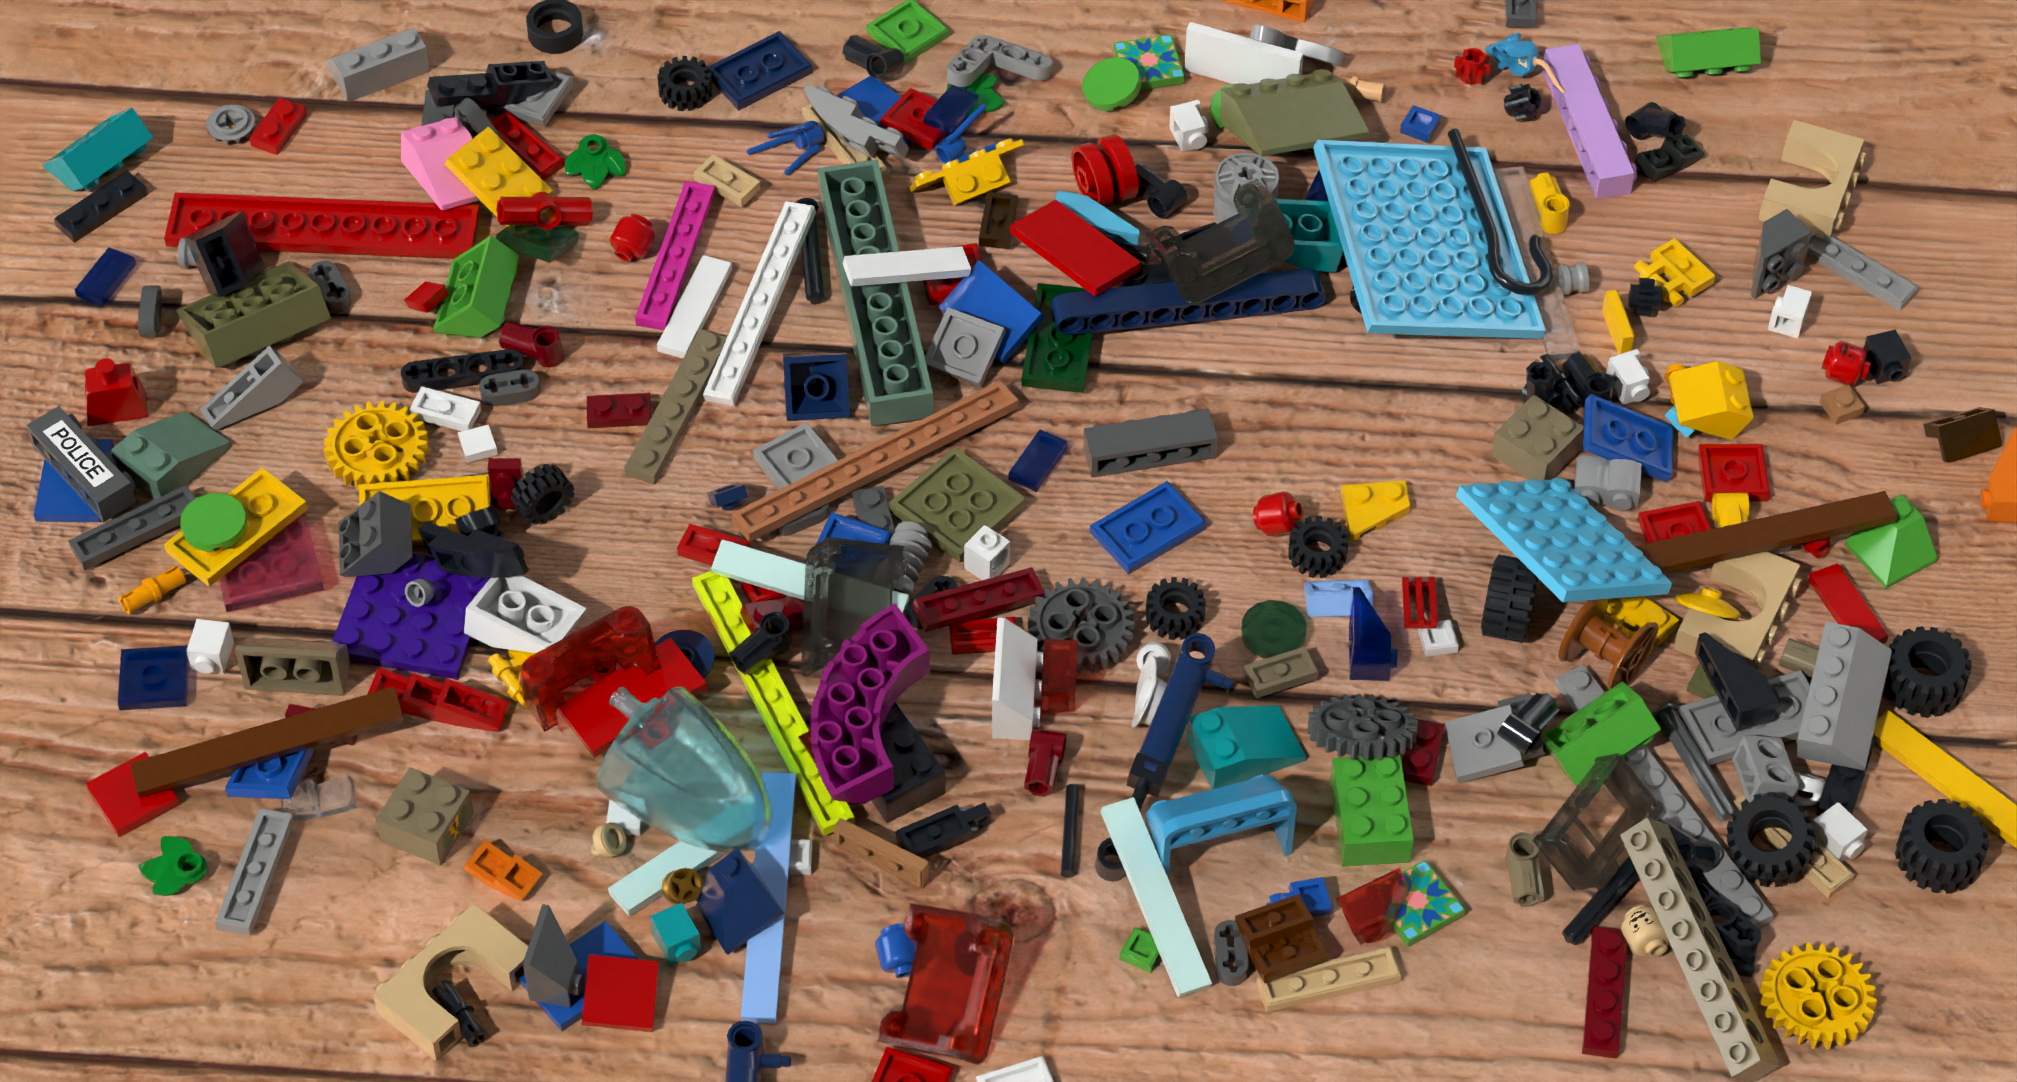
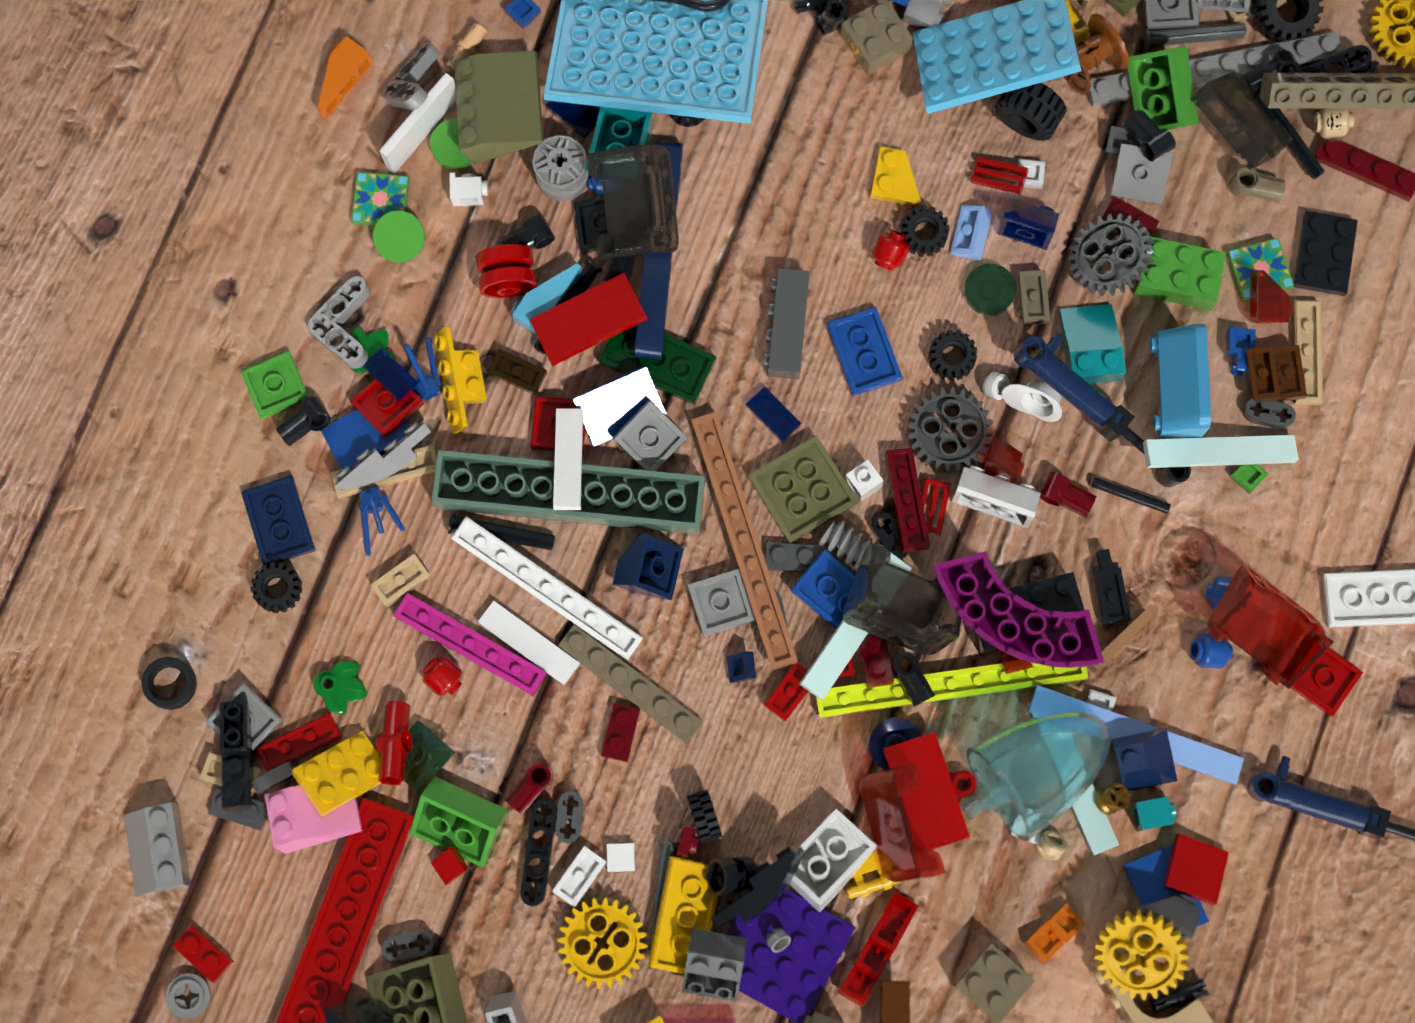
camera: 70 degrees left, 25 degrees up
none -> yellow gear [1095,909,1188,1000]
none -> black plate [1293,211,1358,296]

